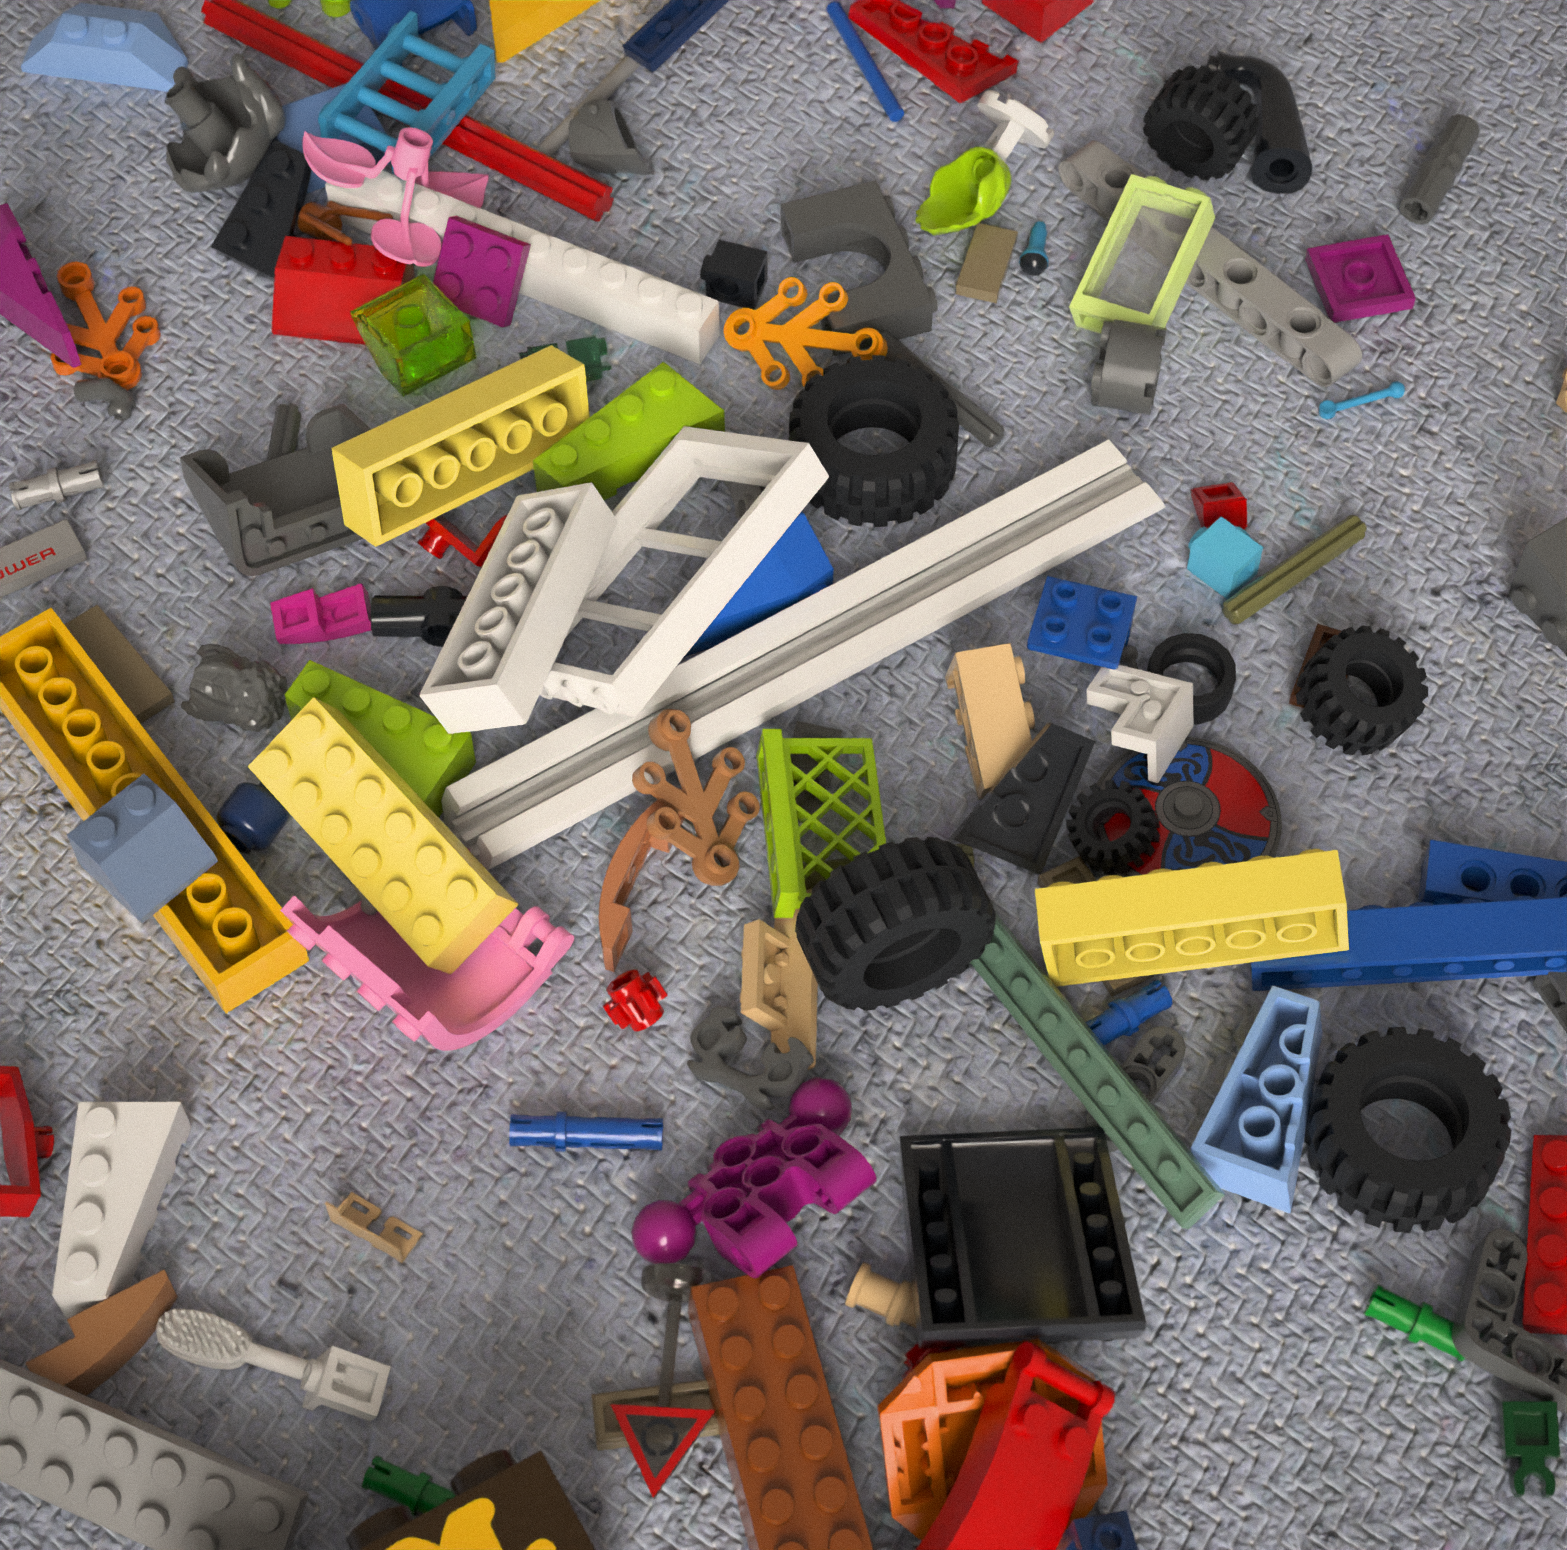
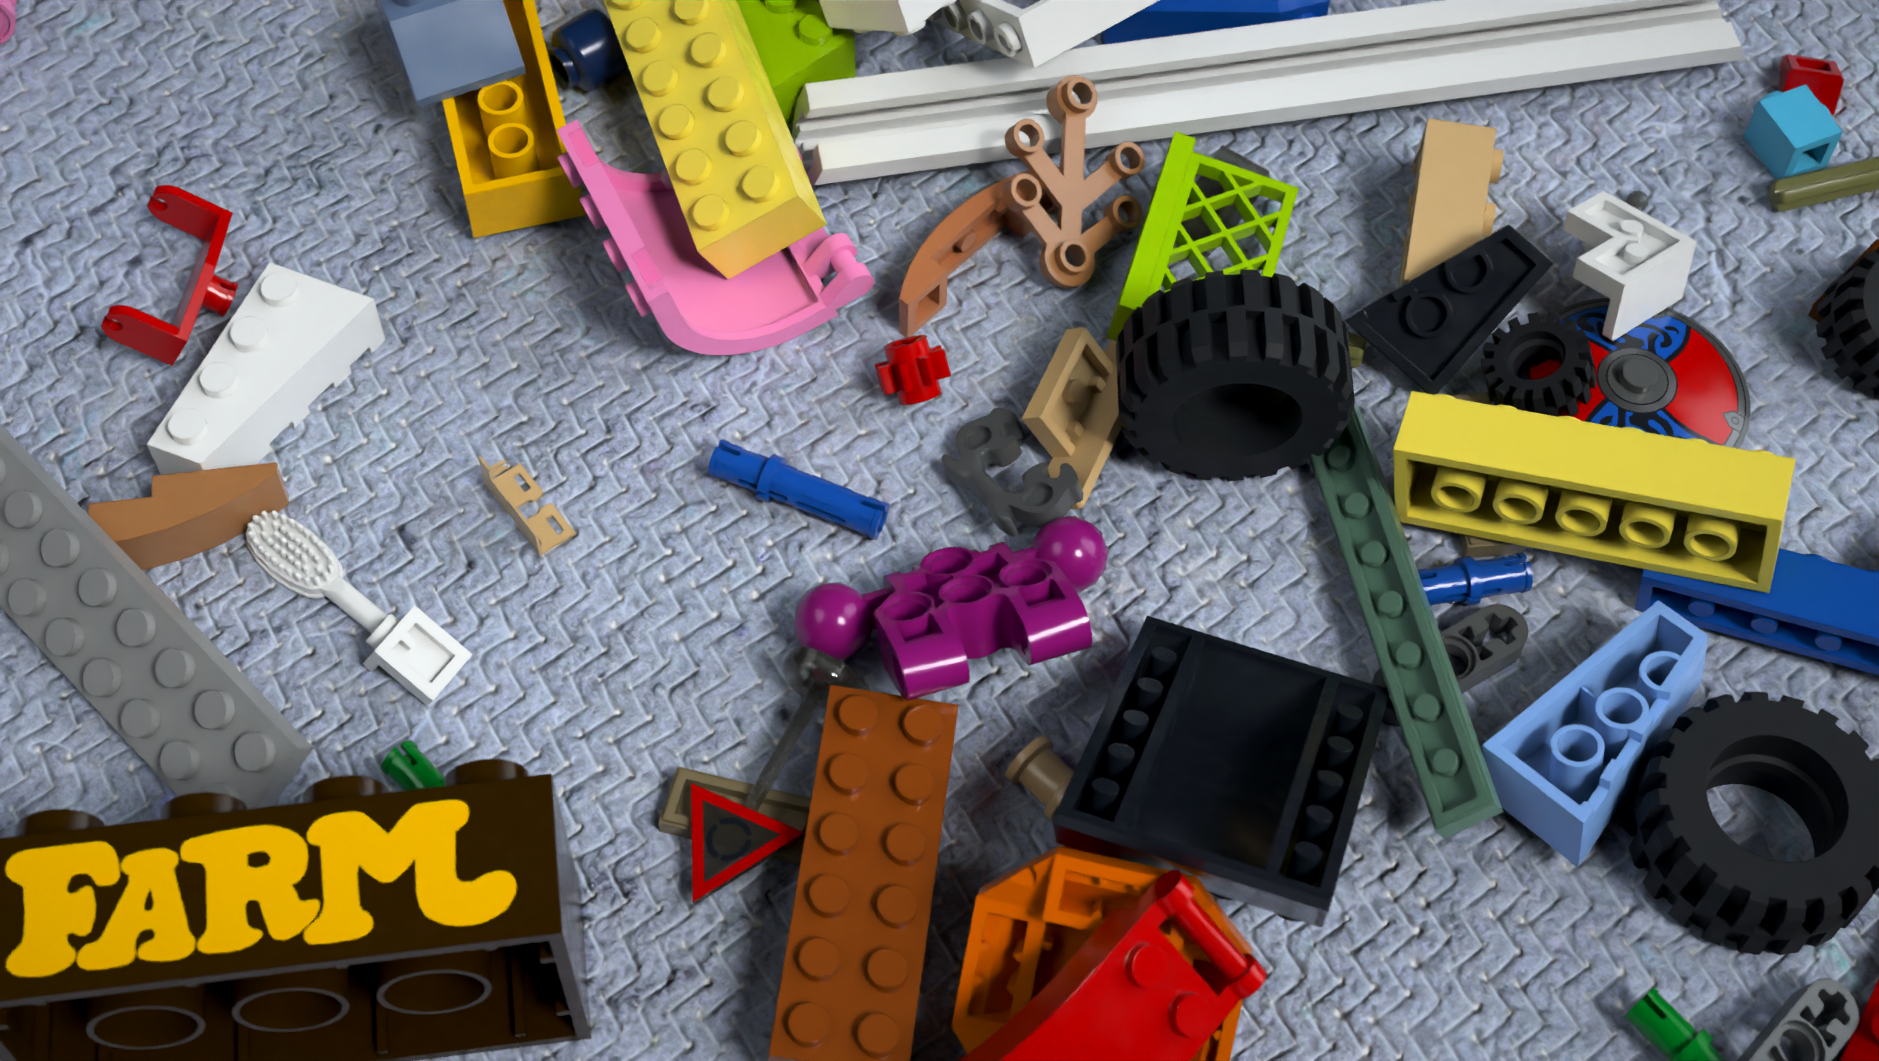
camera: 20 degrees right, 0 degrees up
blue bracket [1027,576,1138,669] -> none
black tyre [1147,633,1236,725] -> none

